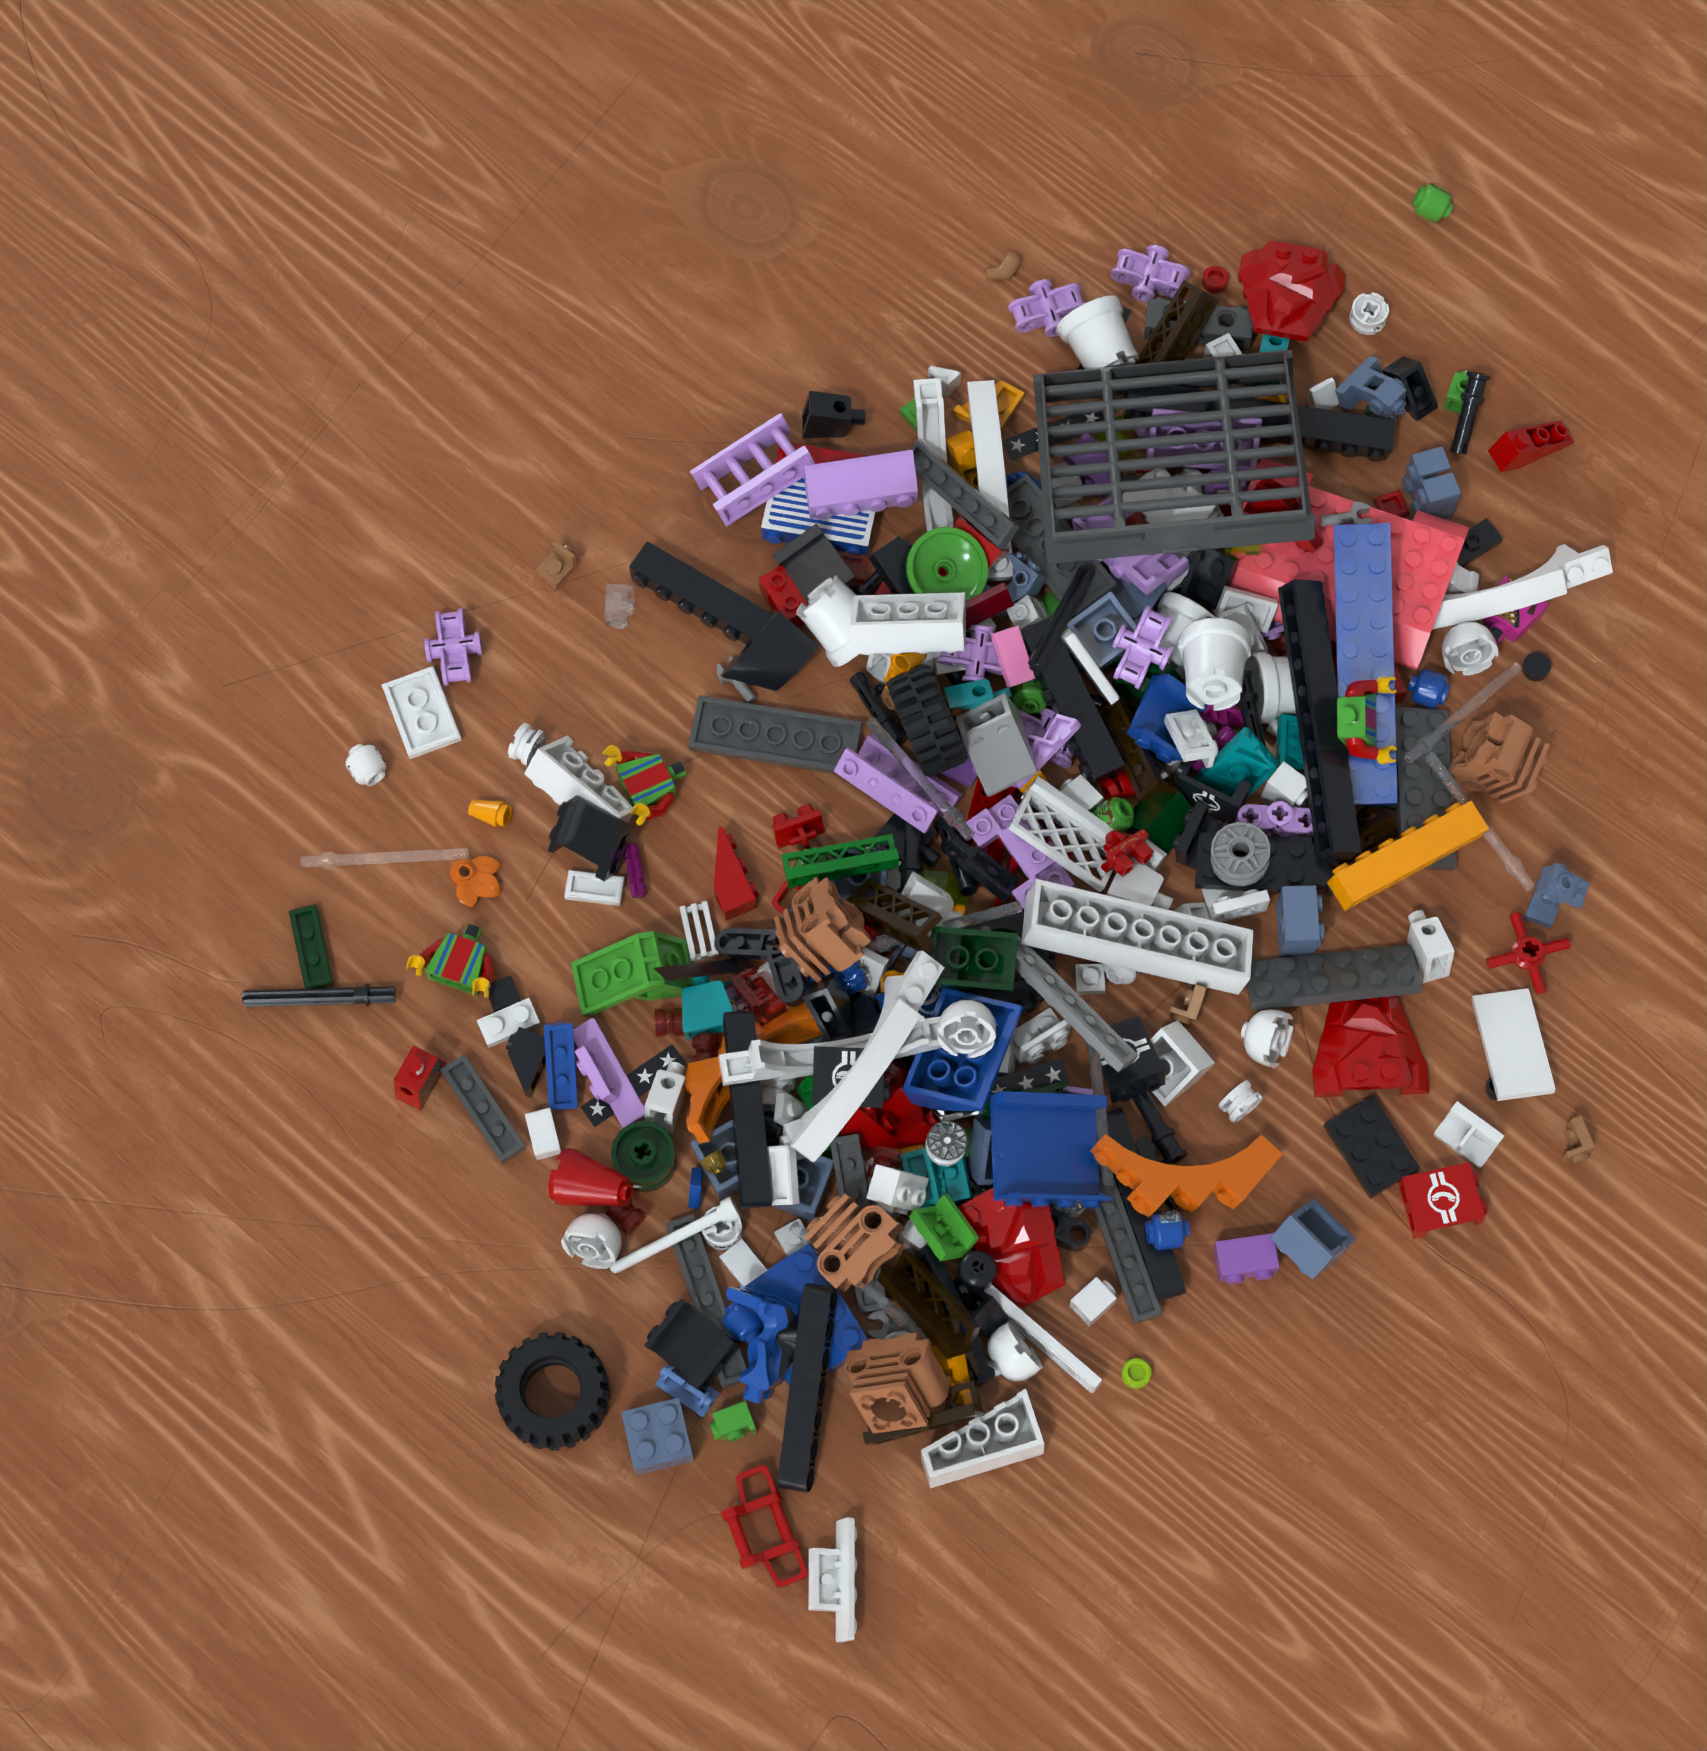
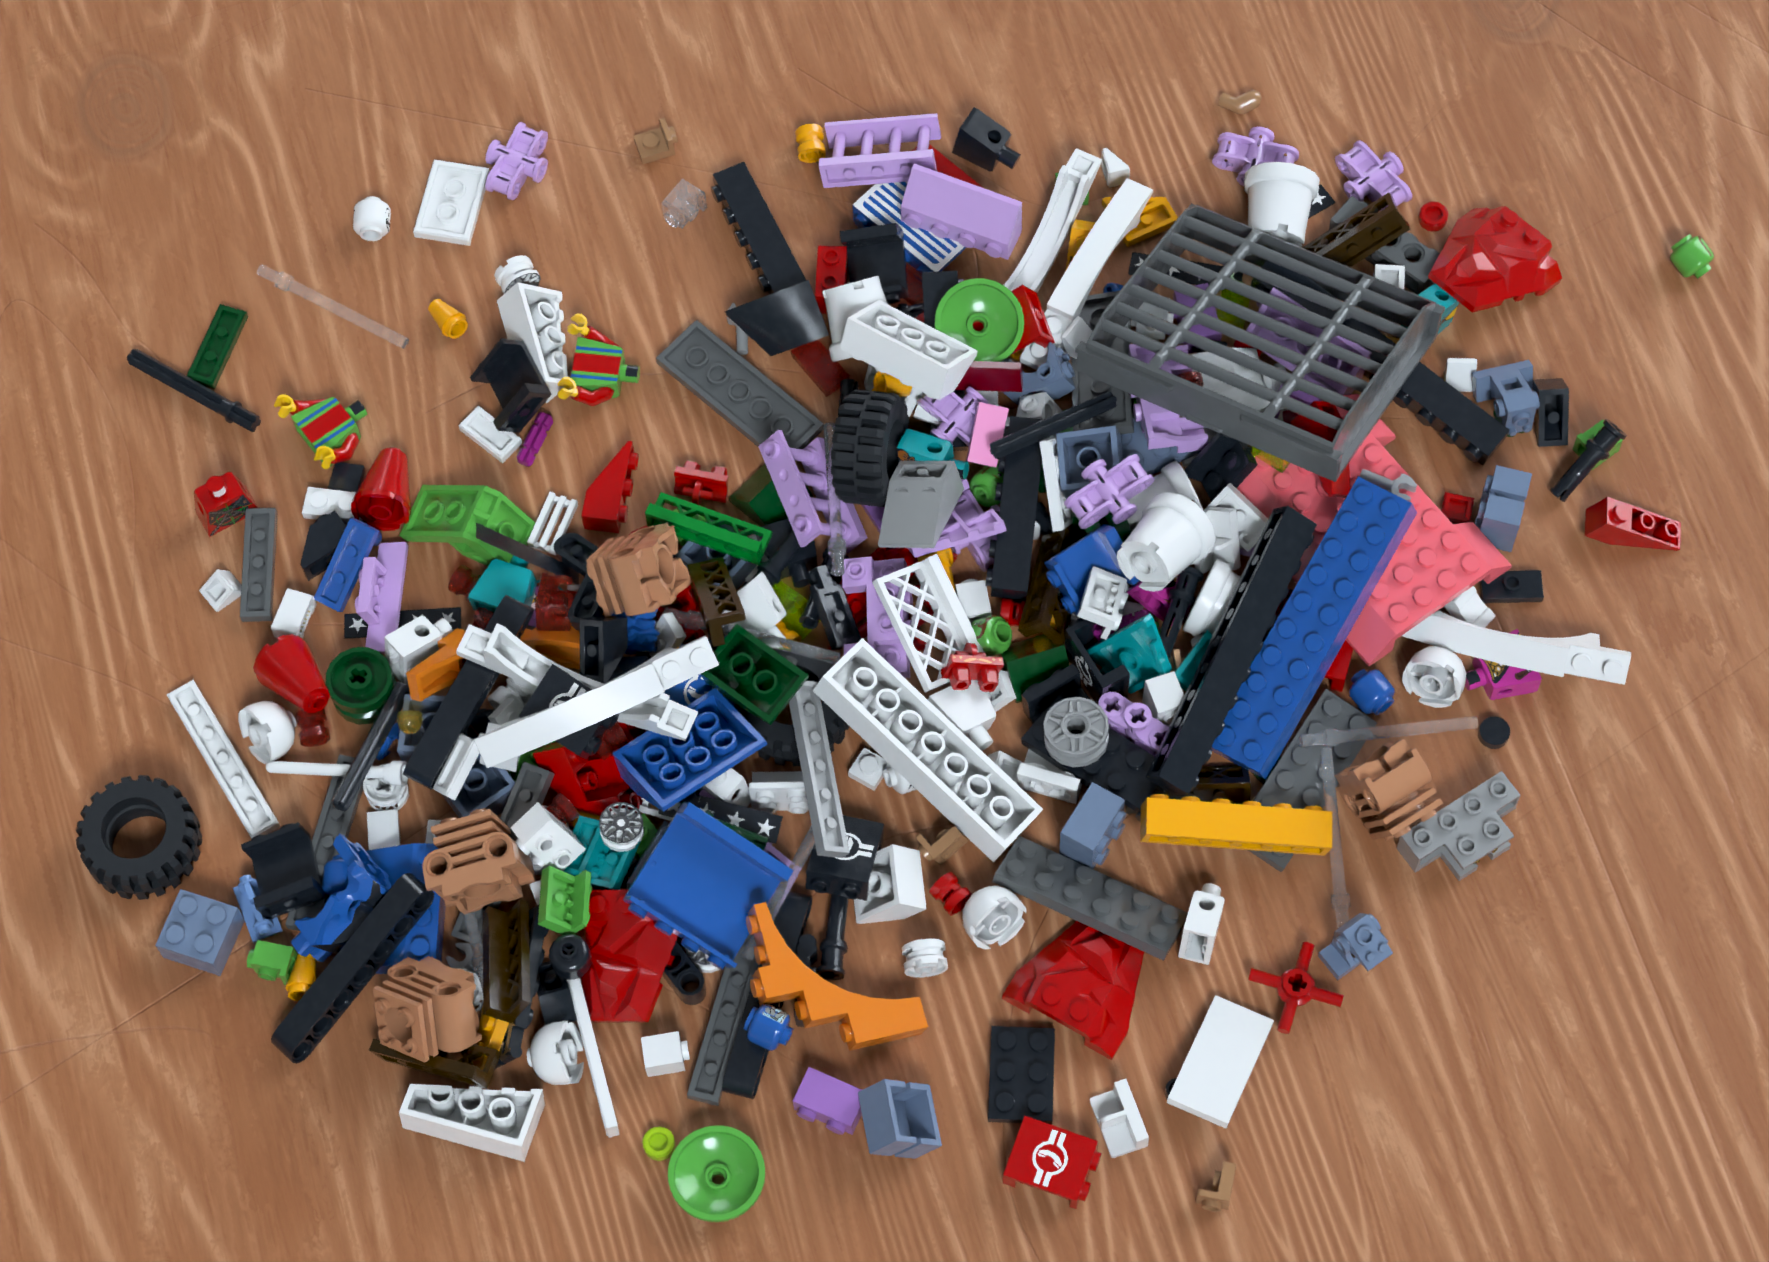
camera: 35 degrees right, 5 degrees down
orange plate [449,856,501,908] -> none
red bar [721,1465,808,1589] -> none
white bracket [809,1517,857,1643] -> none
dark grey plate [910,440,1020,550] -> none
white cylinder [938,1000,996,1058] -> none
torso [1337,677,1397,764] -> none
white wheel [1349,292,1389,335] -> none
none -> white tile [167,680,281,839]
none -> white slope [199,569,241,612]
none -> light orange cone [285,954,316,1002]
none -> black axle [332,682,410,812]
none -> red cone [351,447,411,531]
none -> bright green dish [668,1125,765,1222]
none -> dark green slope [729,464,813,527]
none -> clear red plate [791,339,850,397]
none -> light orange wheel [795,124,826,163]
none -> red wheel [929,872,972,916]
none -> white slope [1061,316,1093,359]
none -> light grey piece [1397,771,1521,881]

